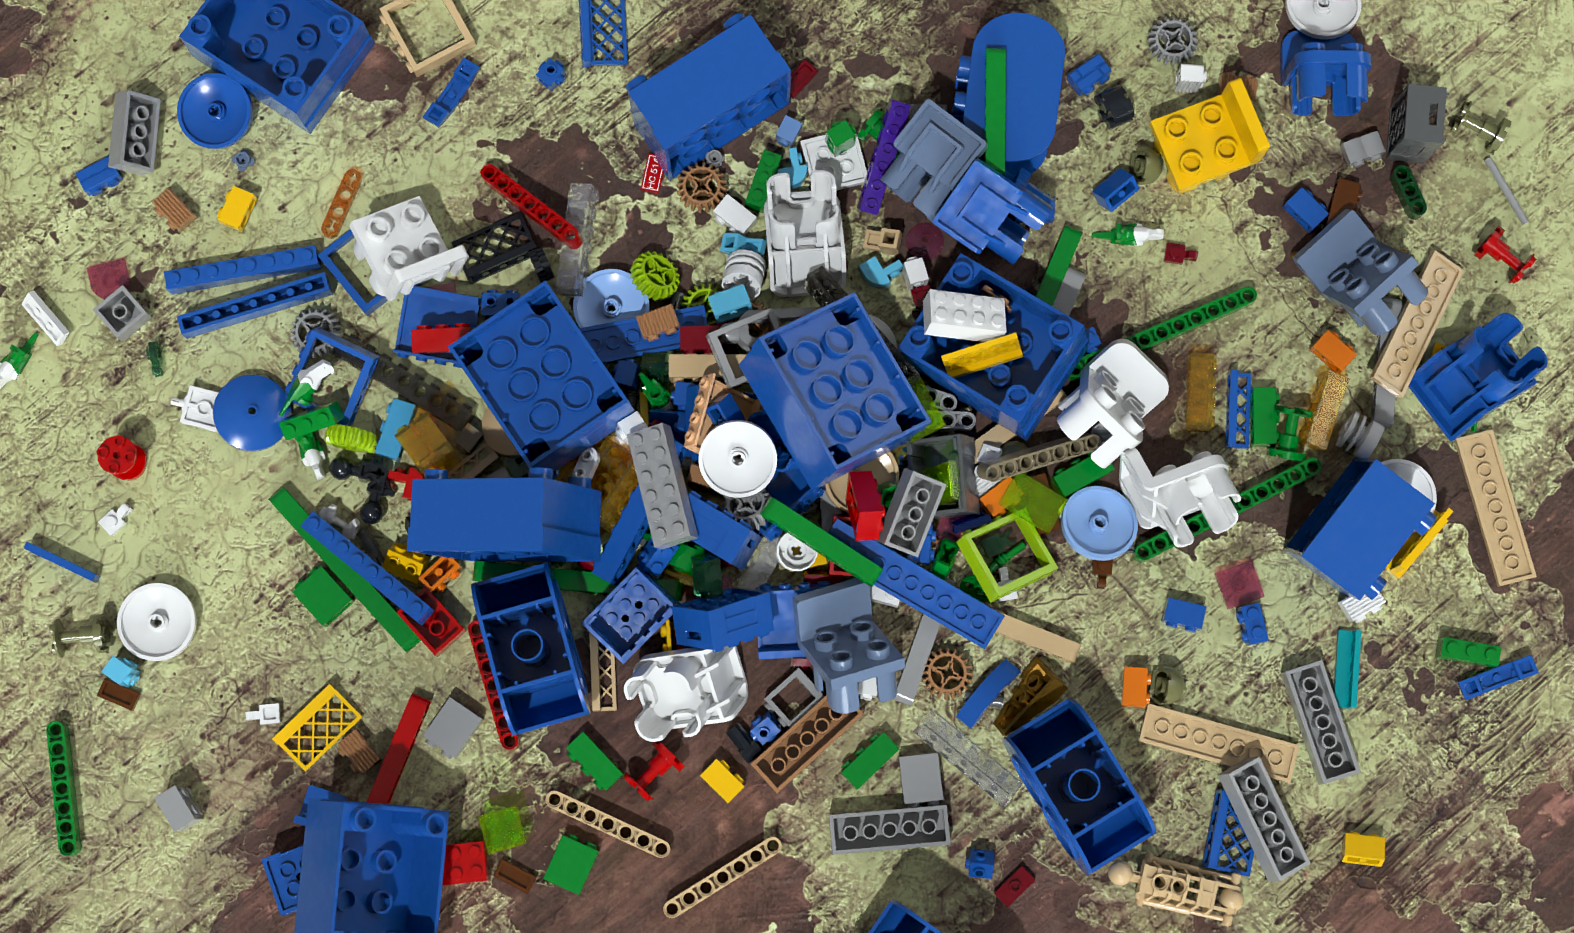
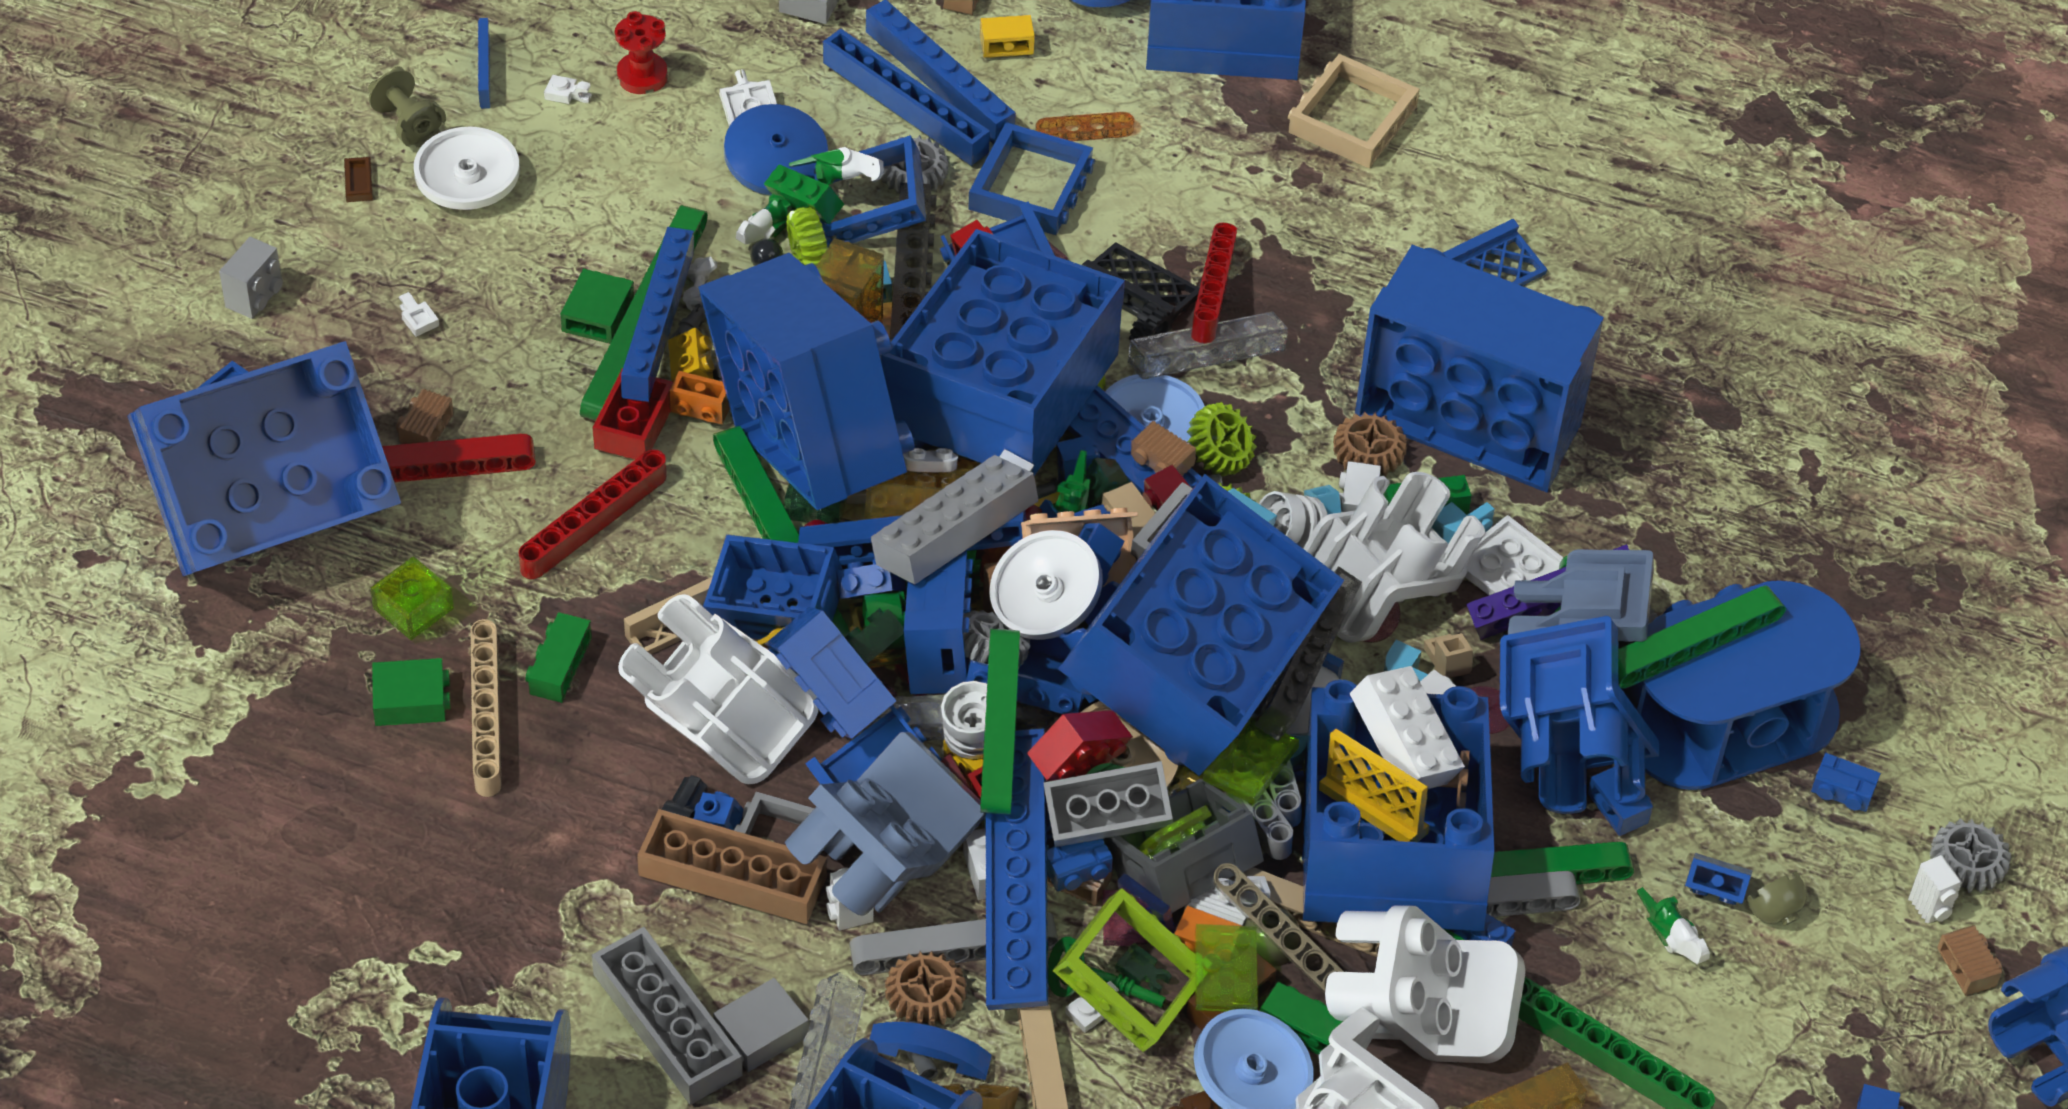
camera: 60 degrees right, 30 degrees down
green beam [46,721,81,856] -> none
medium azure brick [101,656,141,688] -> none
clear green plate [146,342,163,377] -> none
sand blue plate [232,150,255,172] -> none
yellow fence [272,683,363,772] -> none
white piece [349,196,469,301] -> none
blue slope [423,58,480,128] -> none
light grey brick [423,697,484,759] -> none
red brick [442,841,490,886] -> none
blue brick [471,562,591,736] -> none
reddish brown tile [493,858,537,894] -> none
blue brick [536,58,566,92] -> none
red piece [623,741,685,801] -> none
red tile [641,153,664,194] -> none
tan beam [663,837,782,918] -> none
yellow brick [700,759,744,804] -> none
light grey plate [705,150,724,168] -> none
medium blue brick [776,115,803,148] -> none
dark red plate [790,59,818,99] -> none
green brick [825,120,856,157] -> none
green brick [841,732,900,790] -> none
green brick [929,538,959,580] -> none
black brick [1094,85,1134,129] -> none
yellow piece [1149,78,1270,193] -> none
dark red plate [1163,242,1198,265] -> none

